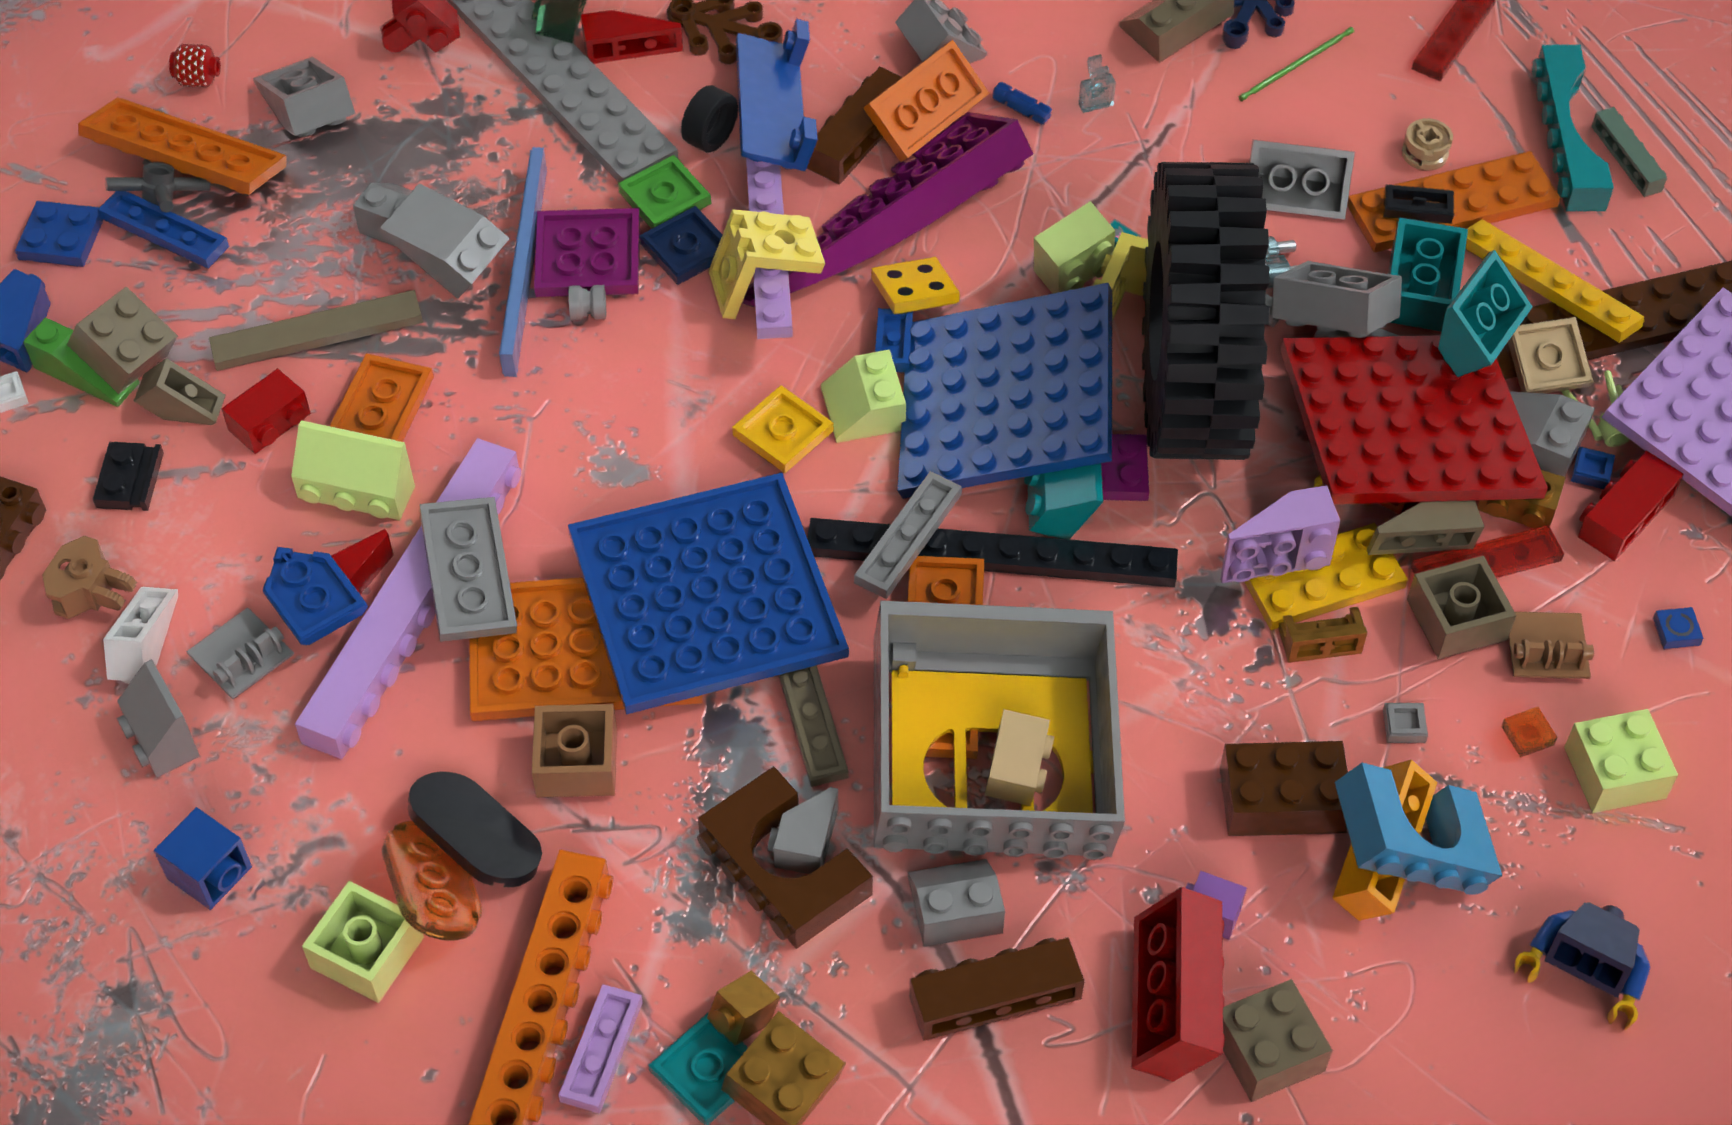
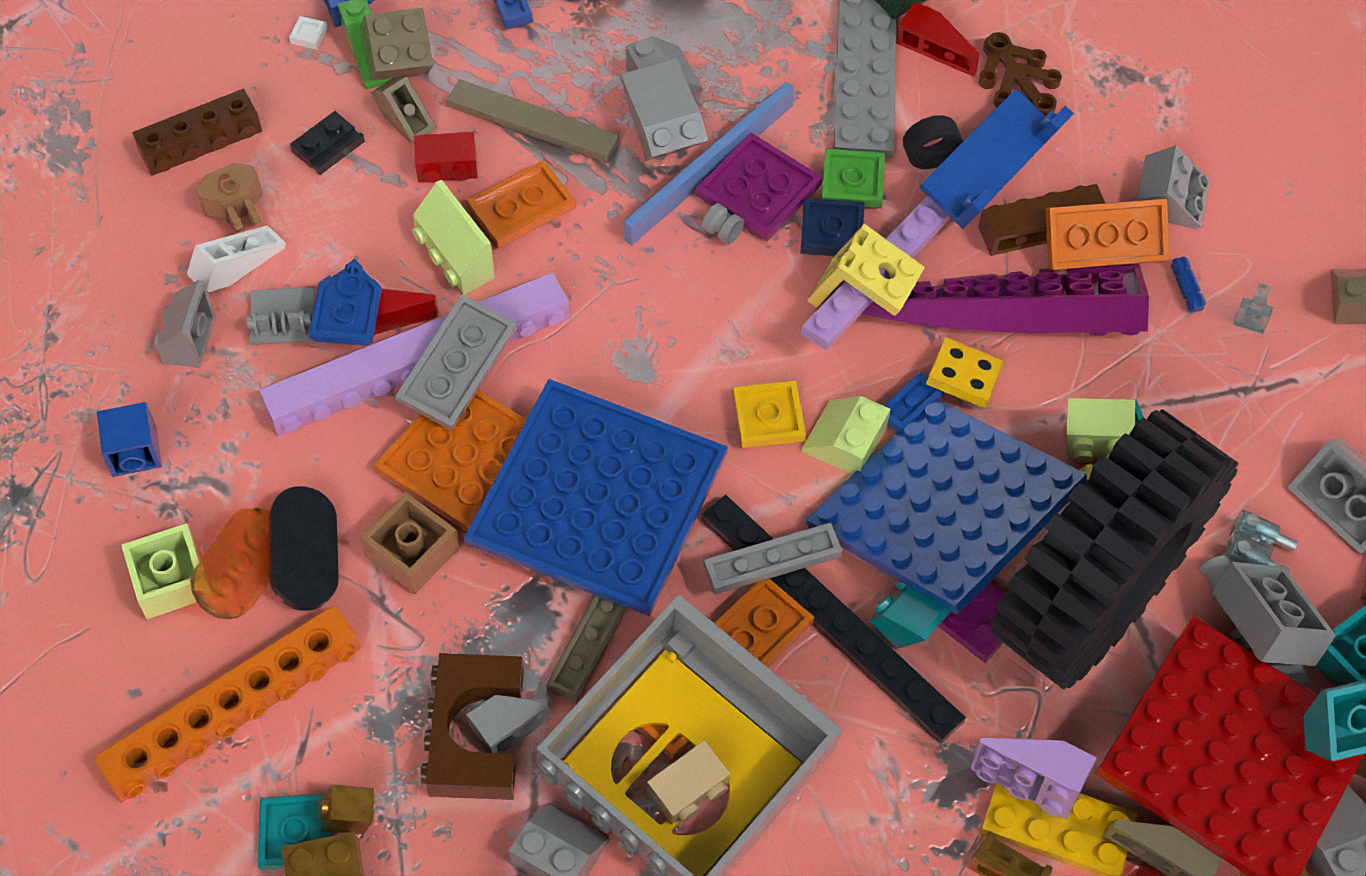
camera: 40 degrees right, 5 degrees up
lavender plate [558,984,643,1114] -> none

